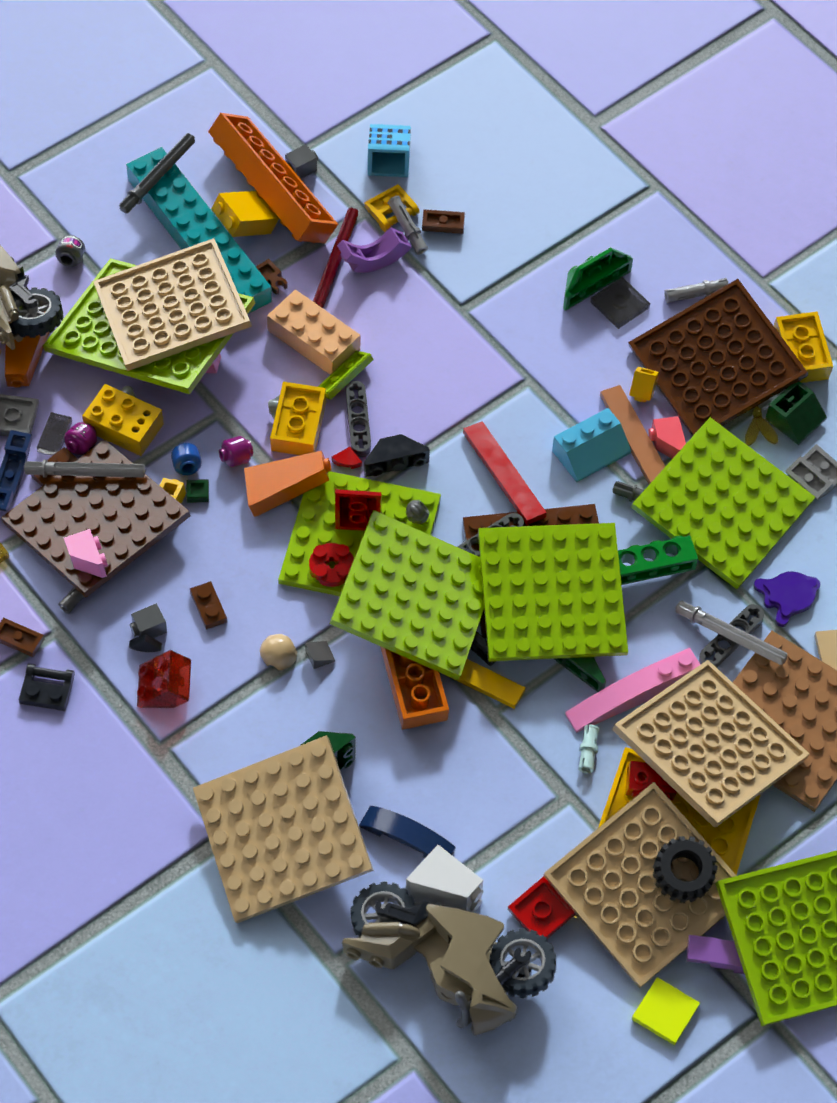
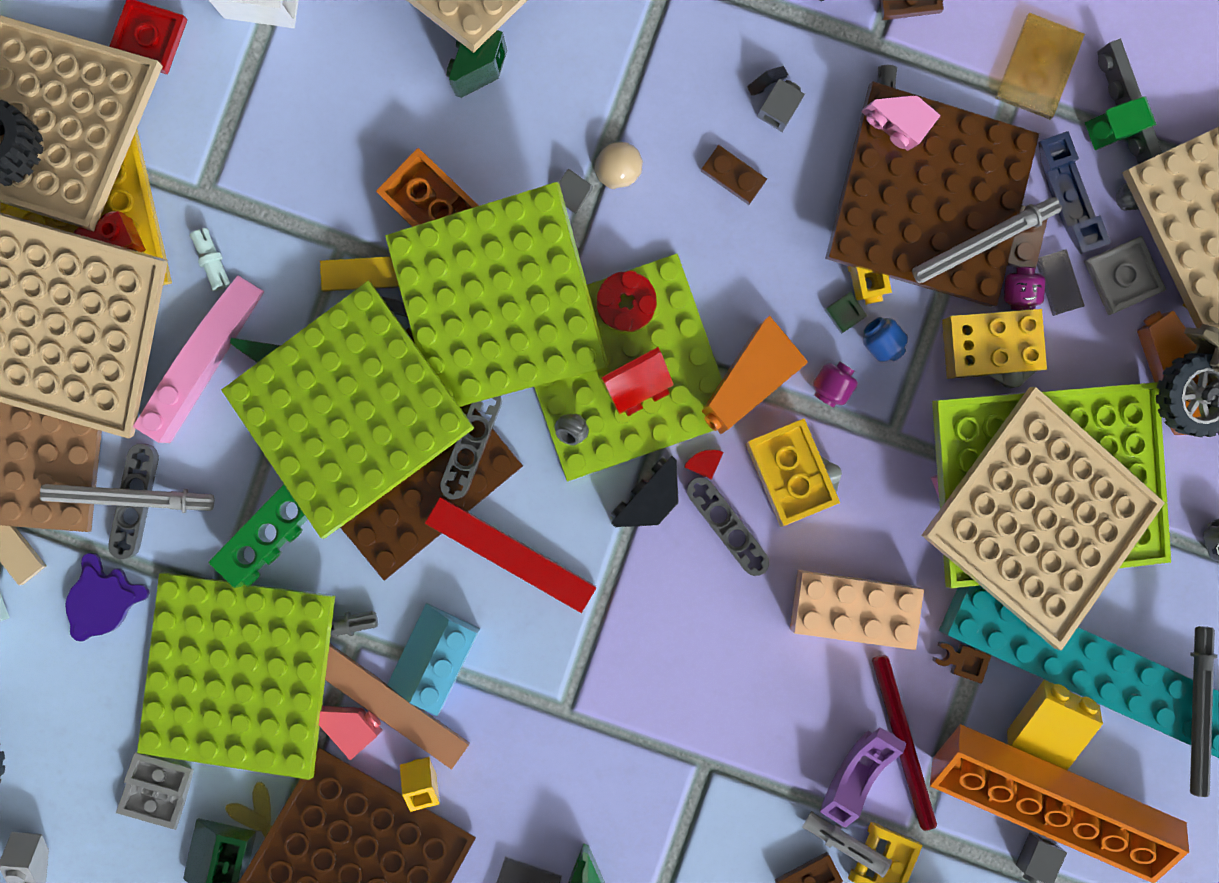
camera: 150 degrees right, 30 degrees up
clear red slope [137,650,191,708] -> none
lime tile [318,350,374,400] -> none
dark blue slope [359,805,455,859] -> none

